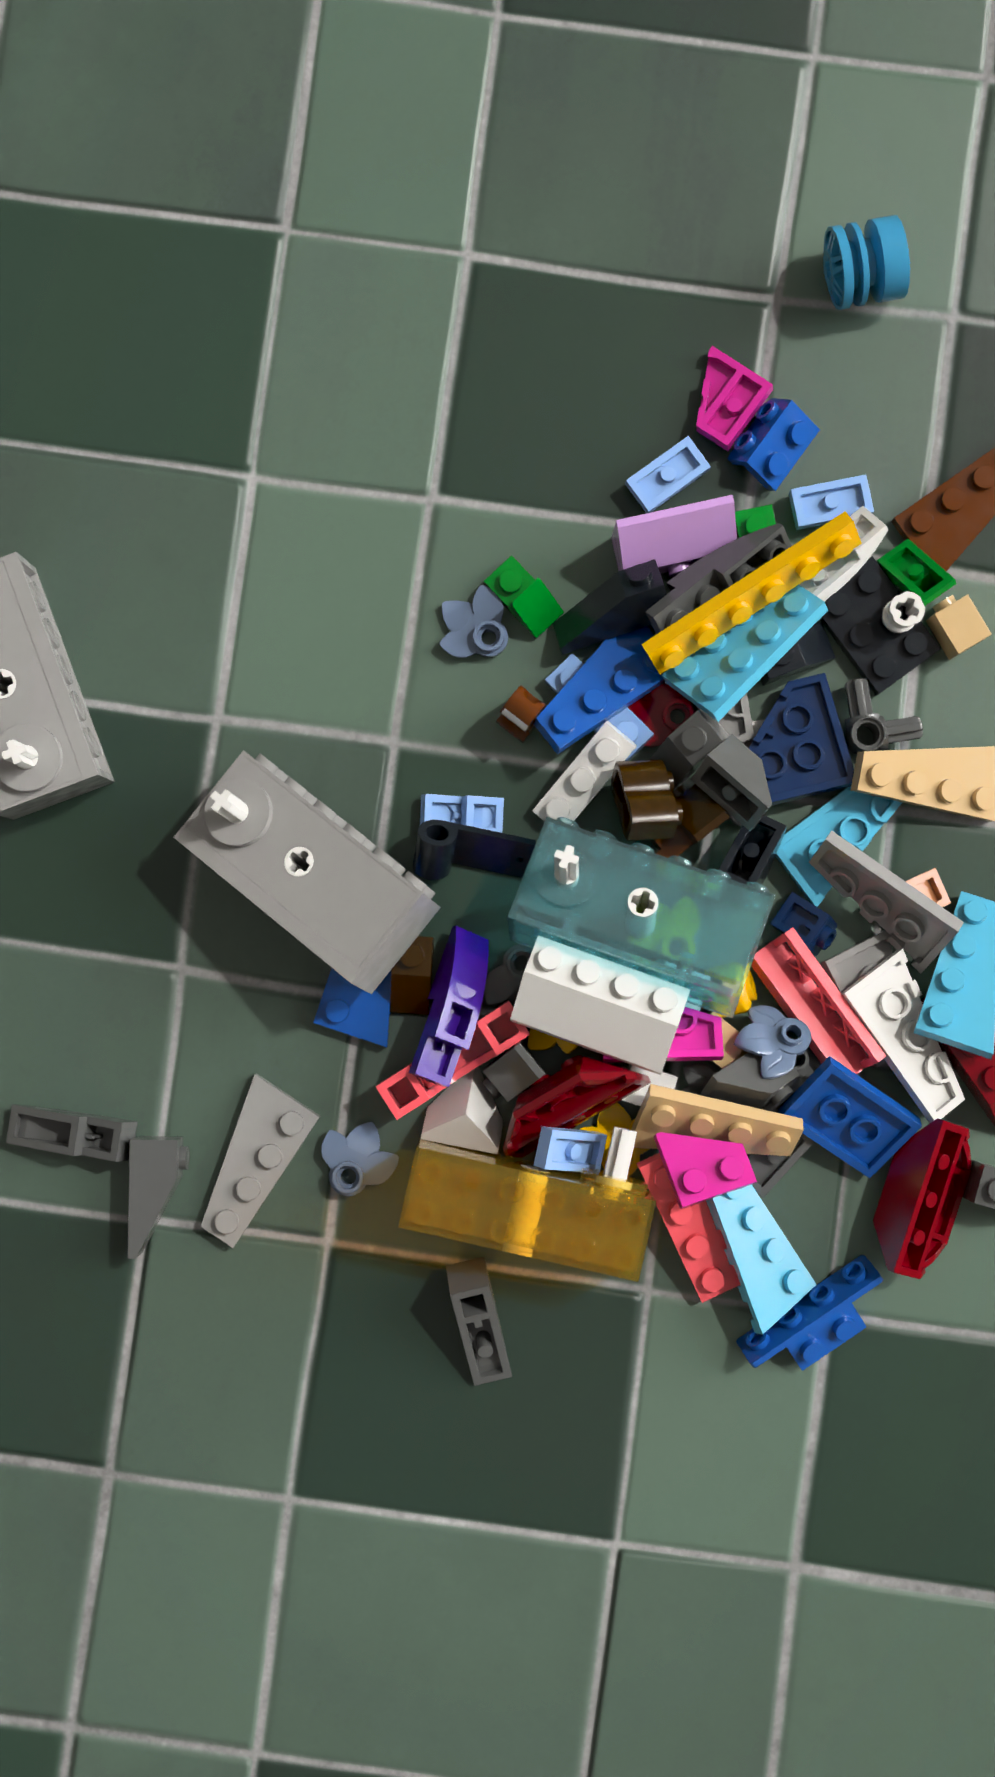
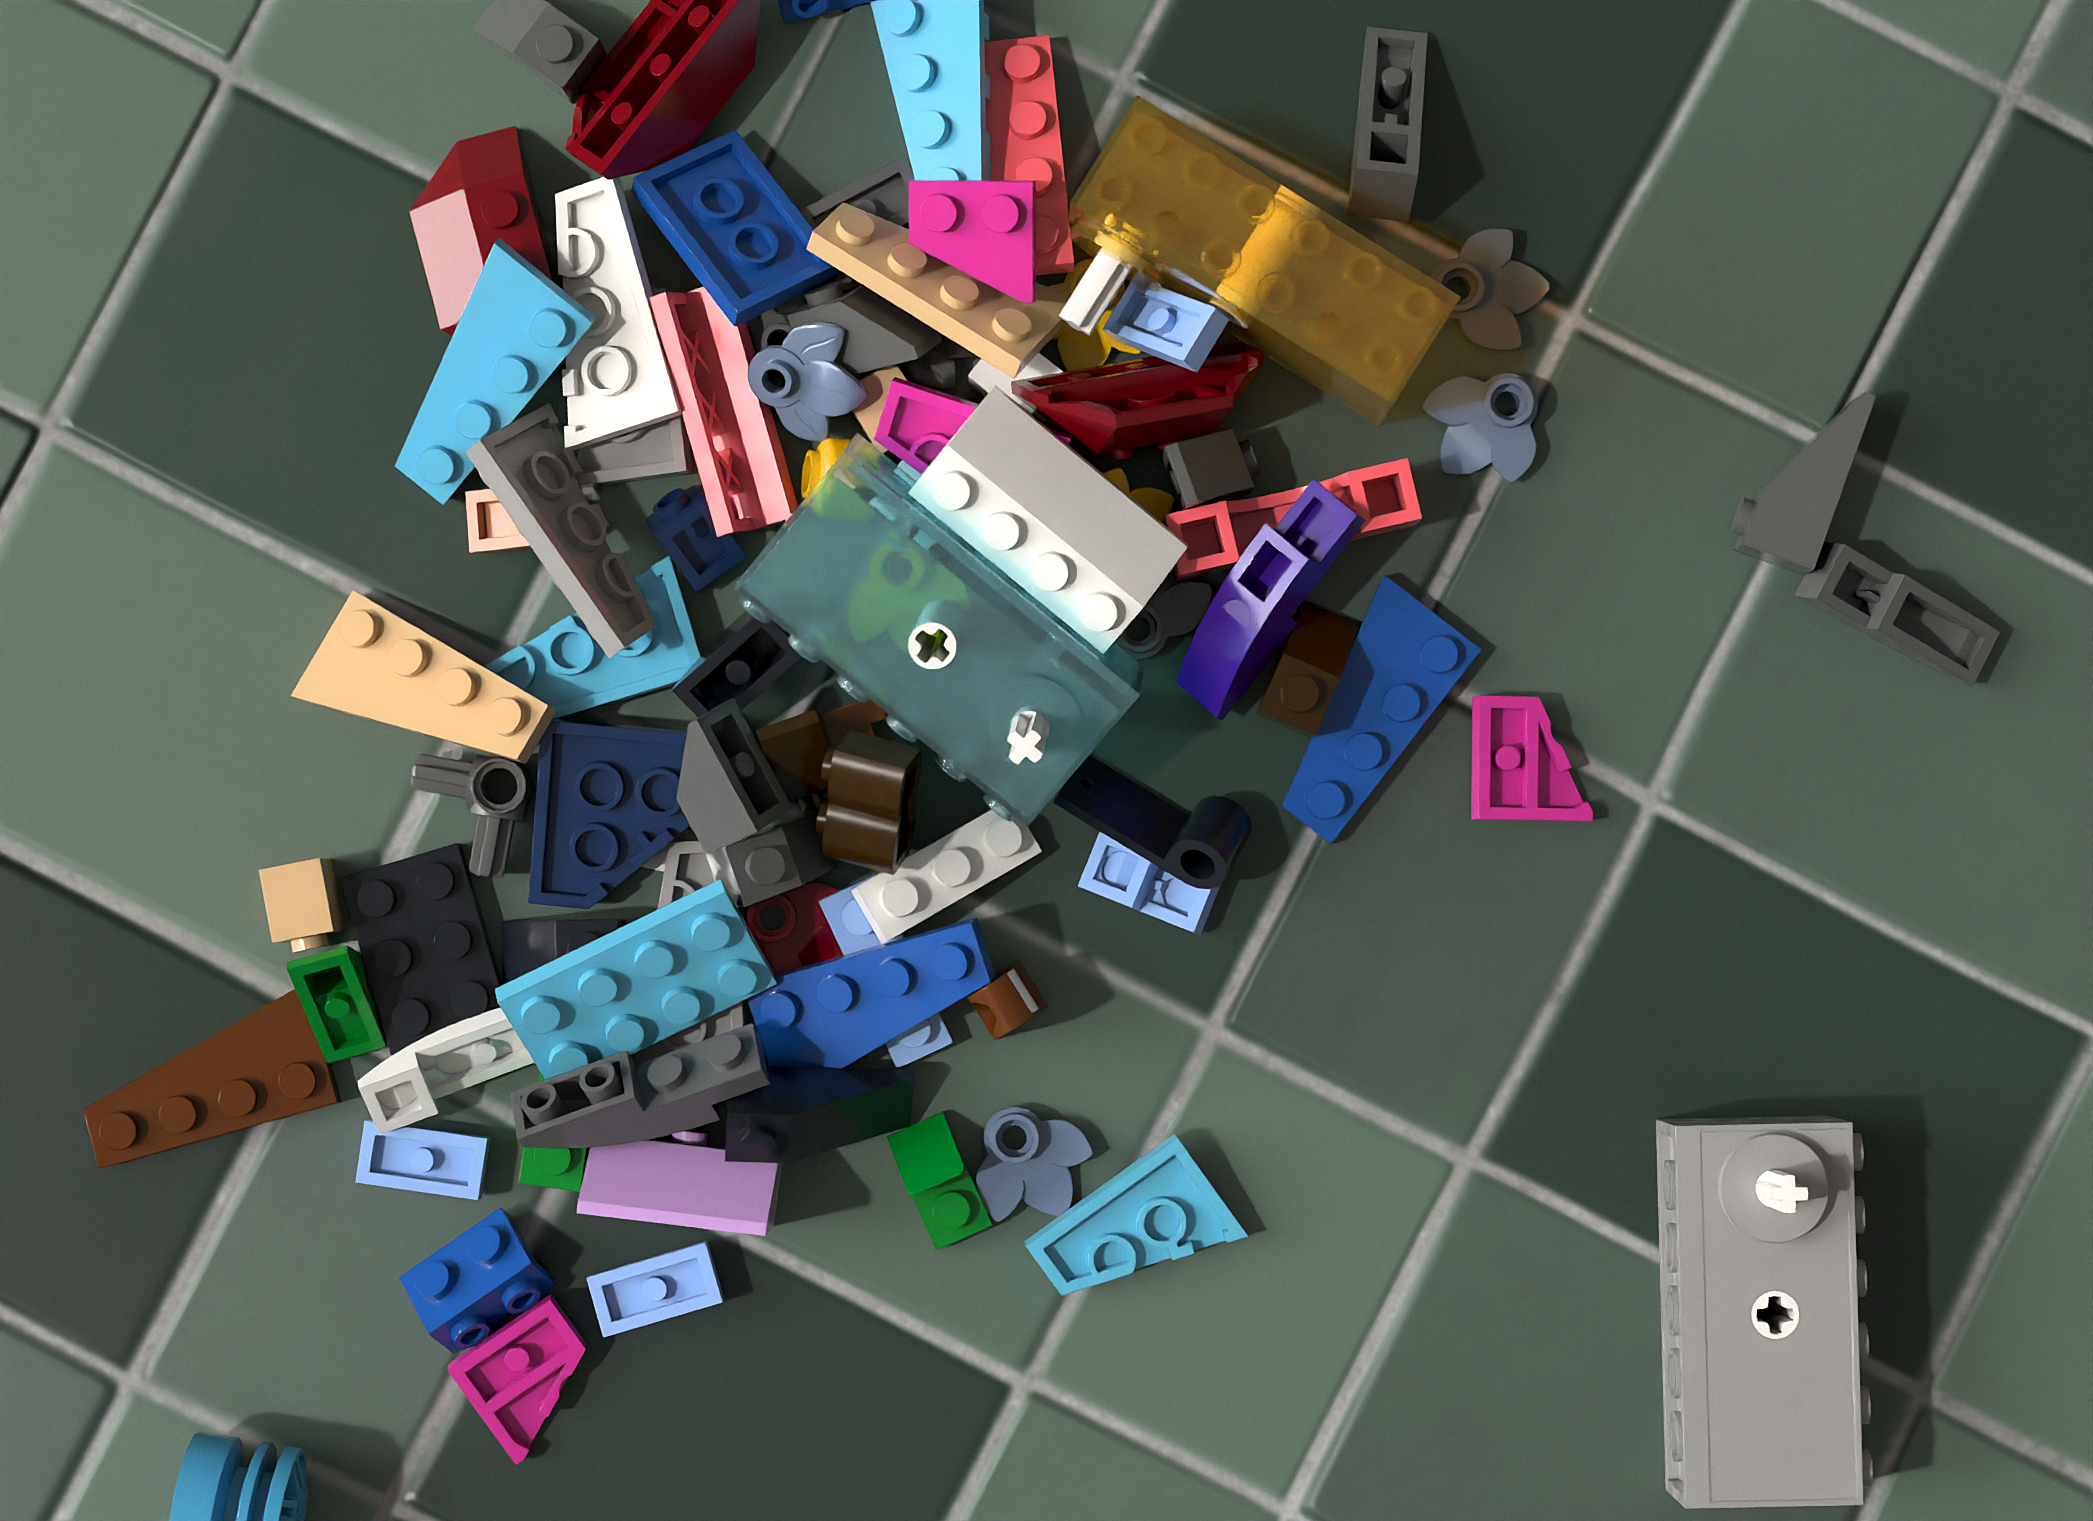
camera: 155 degrees left, 0 degrees up
light grey piece [173,750,441,994] -> none
light grey wing [200,1073,321,1248] -> none
white slope [421,1066,503,1154] -> none
yellow plate [641,511,862,675] -> none
white bush [882,591,925,633] -> none
none -> medium azure wing [1024,1133,1248,1296]
none -> dark grey plate [1427,228,1550,351]
none -> dark pink wing [1471,695,1593,822]

